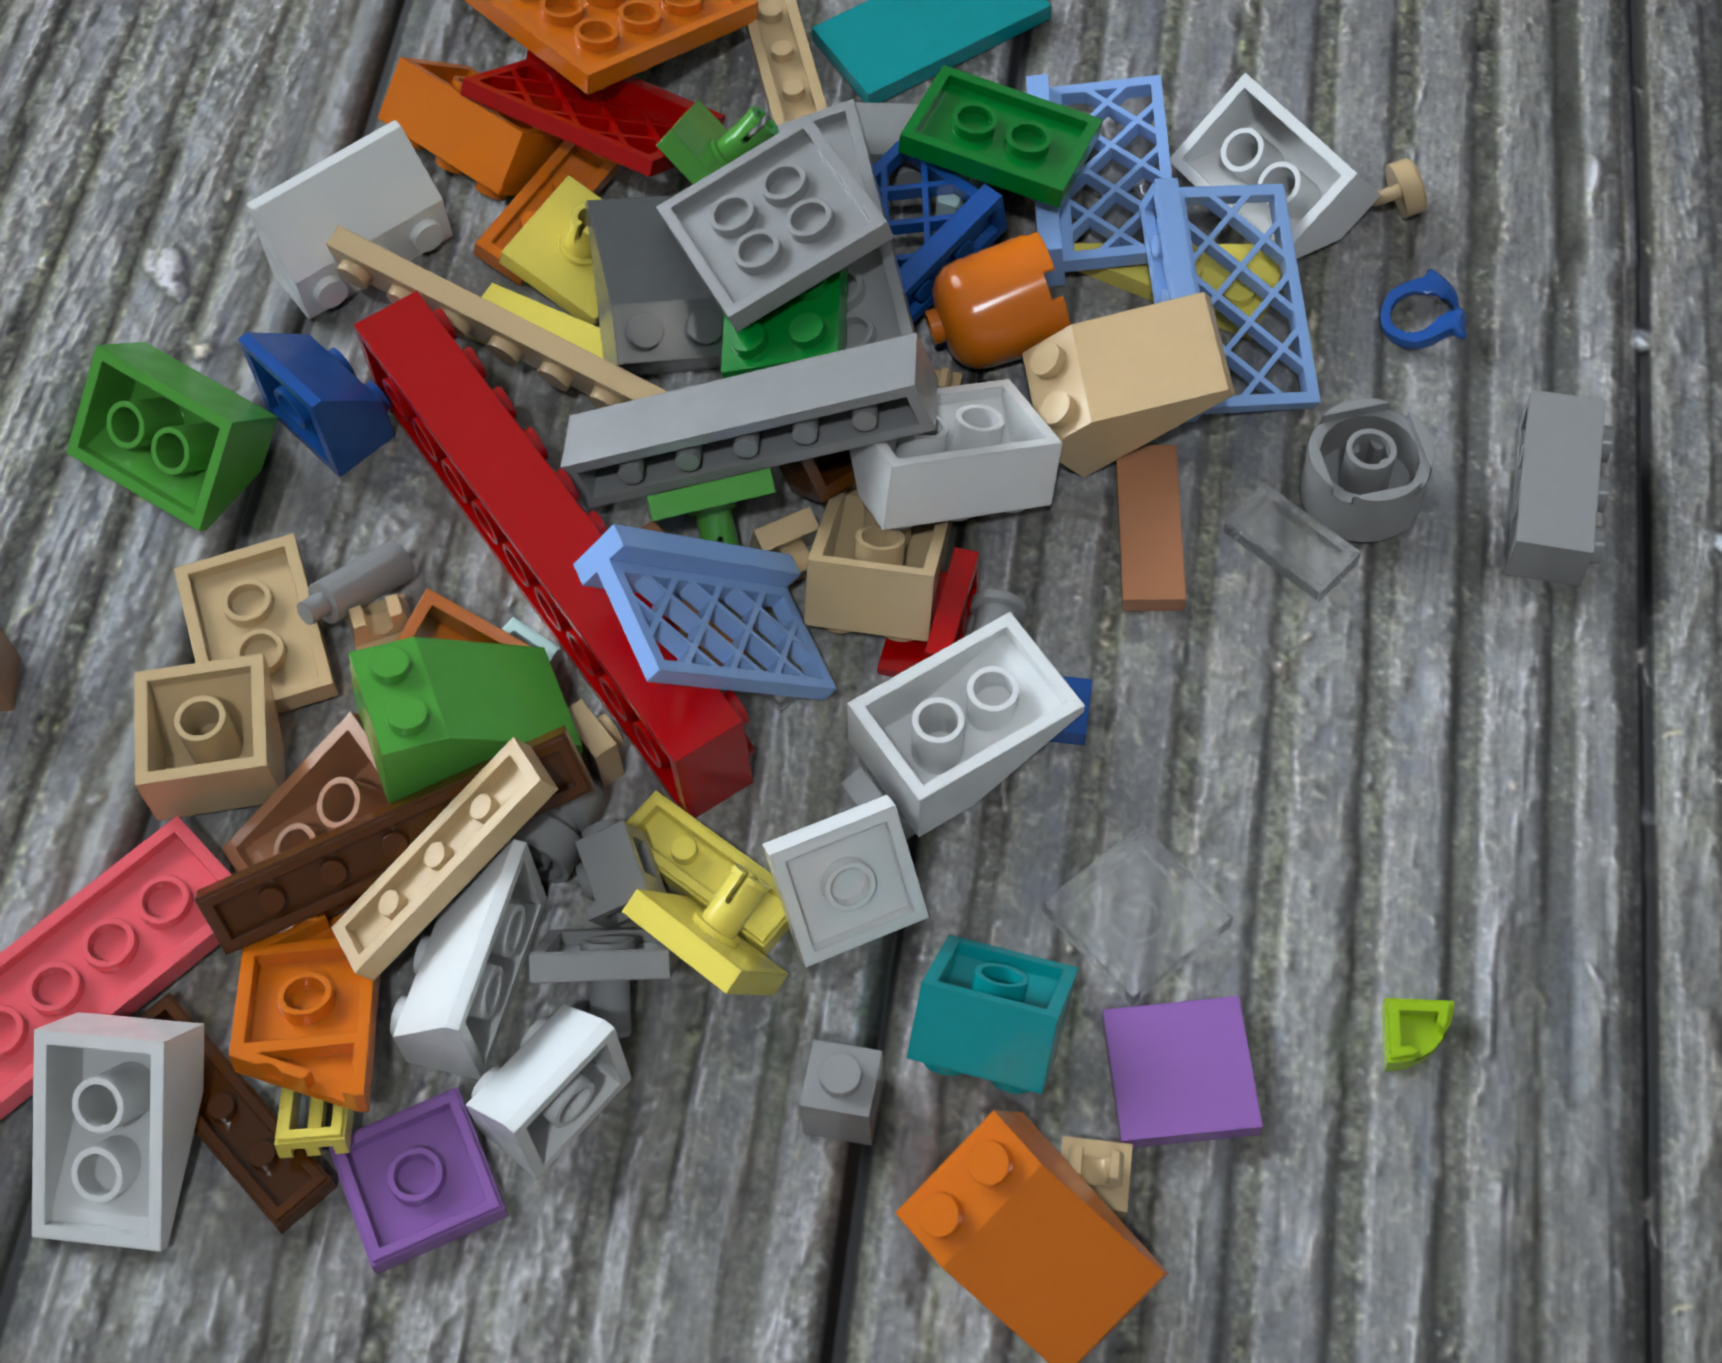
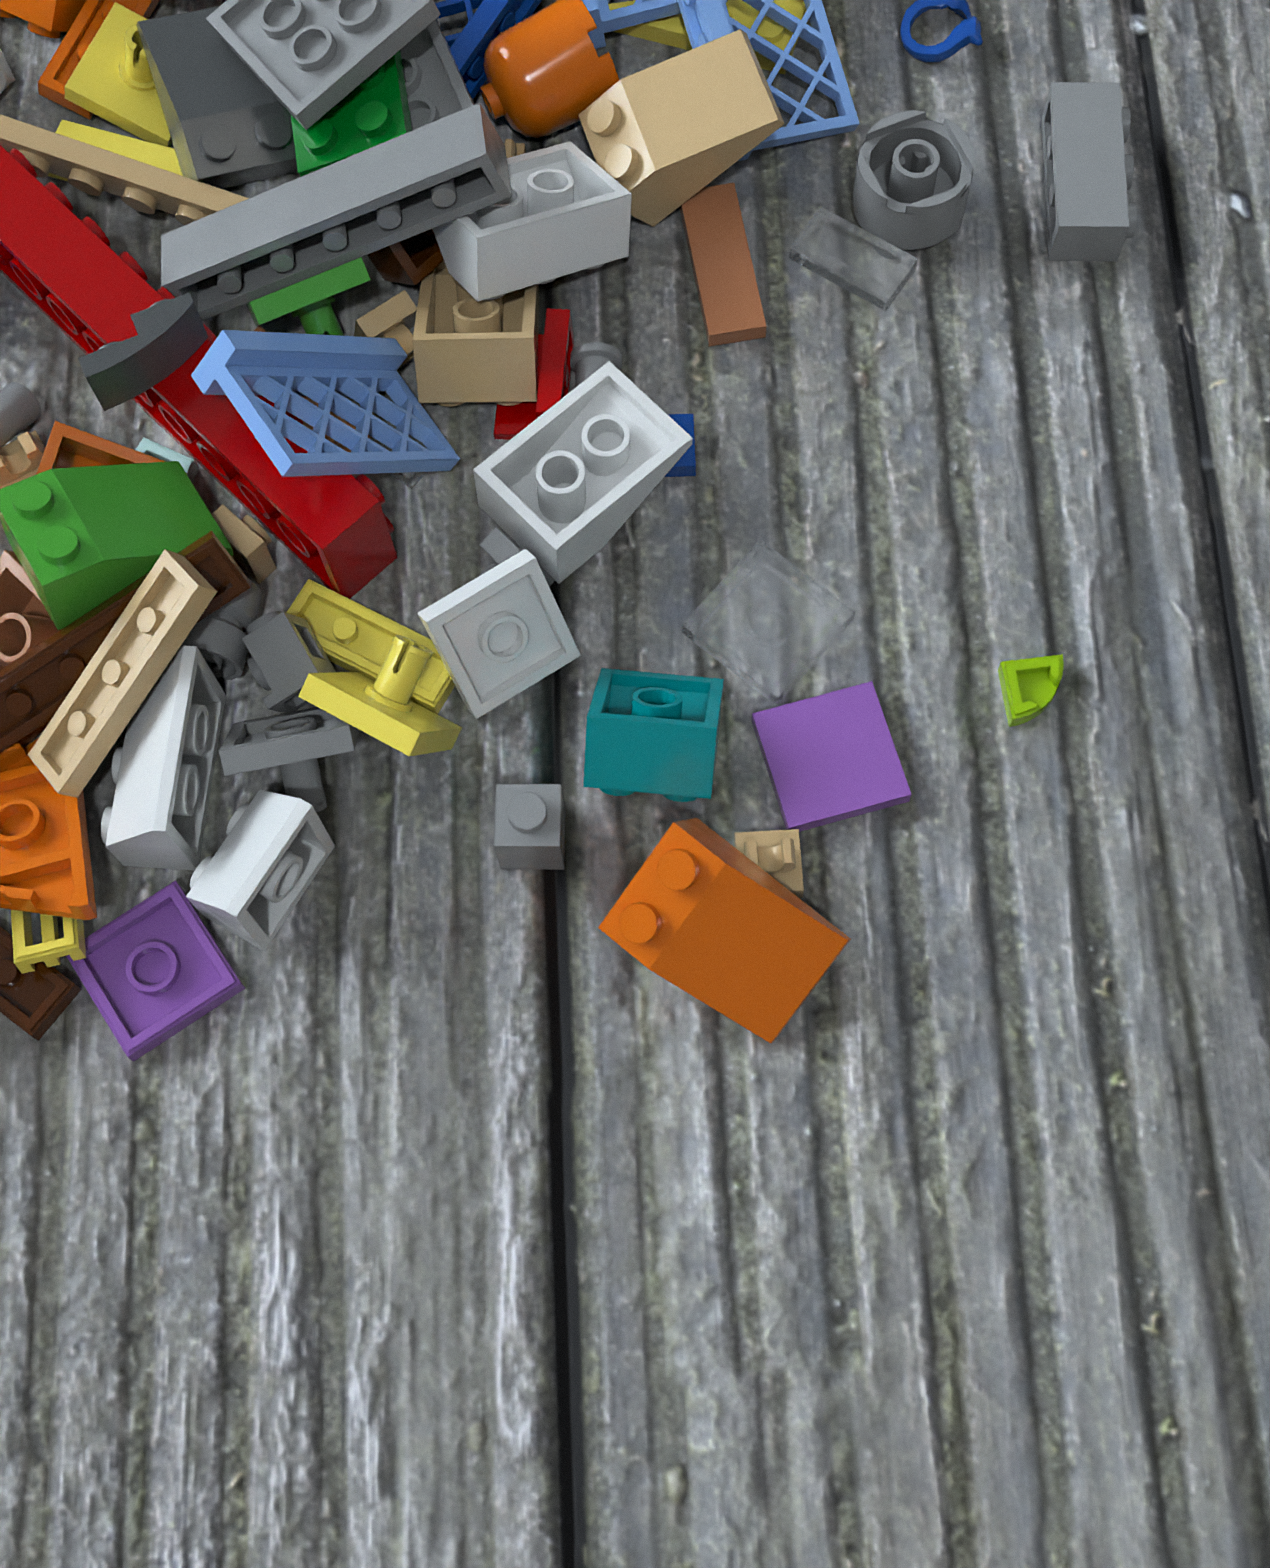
camera: 10 degrees left, 10 degrees up
none -> dark grey slope [78,292,208,411]

